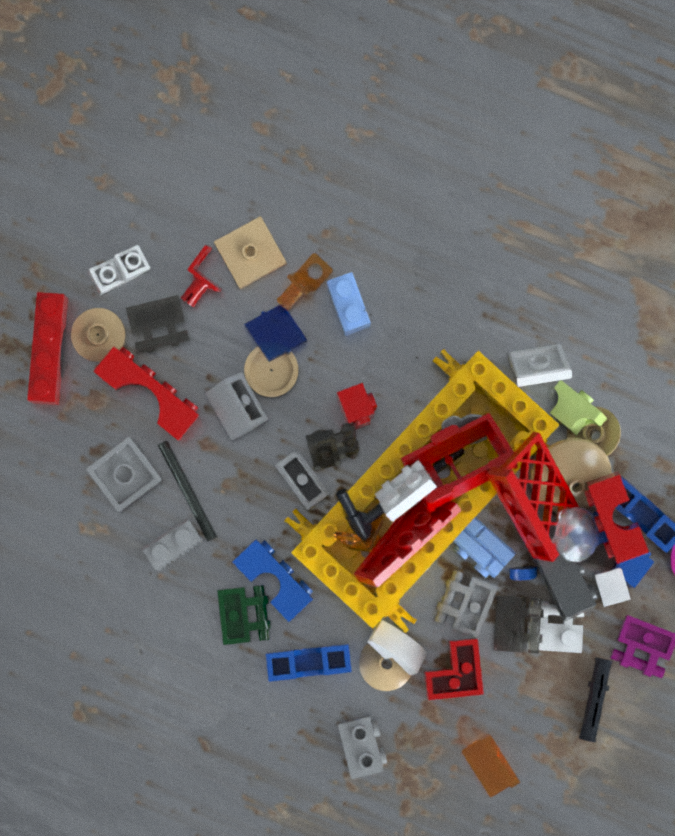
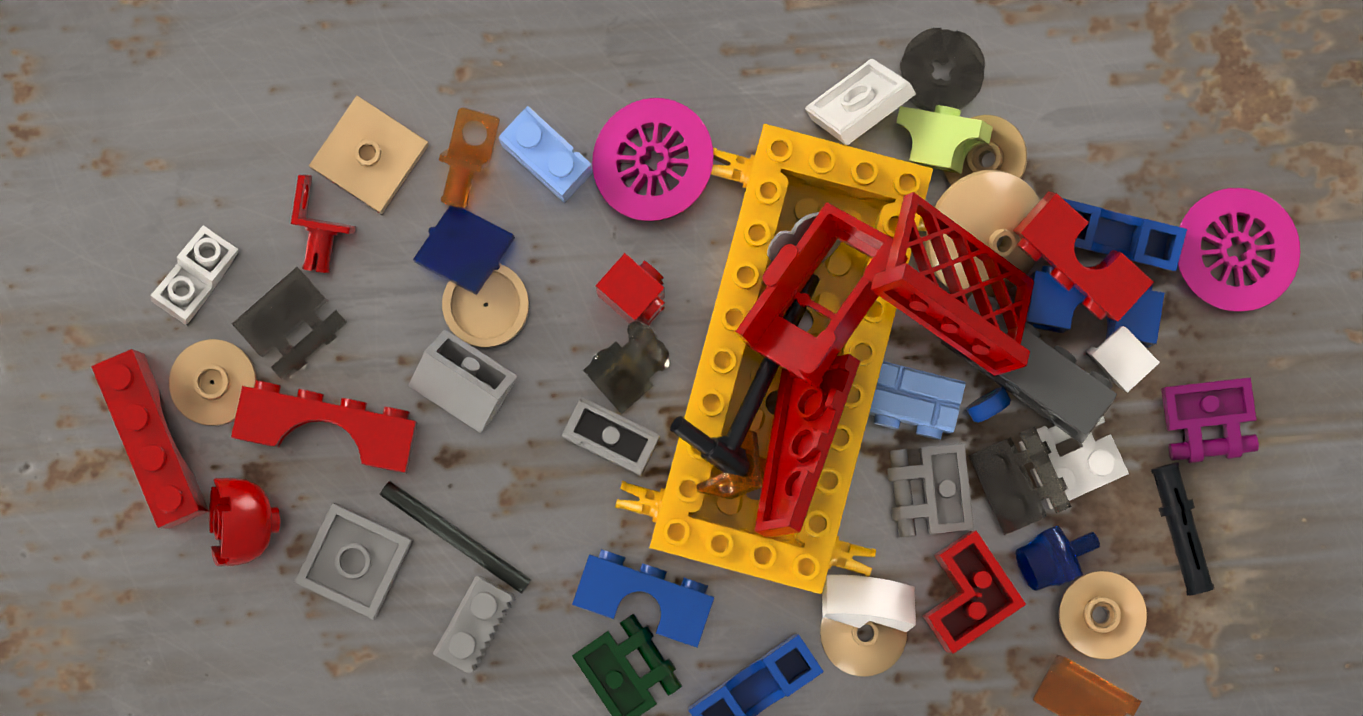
camera: 30 degrees left, 0 degrees up
white plate [375,460,436,522] -> none
clear dish [552,507,599,562] -> none
none -> red cylinder [209,478,280,566]
none -> dark pink piece [592,98,714,221]
none -> clear smoke plate [898,28,985,112]
none -> clear blue piece [1015,525,1100,591]
none -> tan dish [1059,571,1147,659]

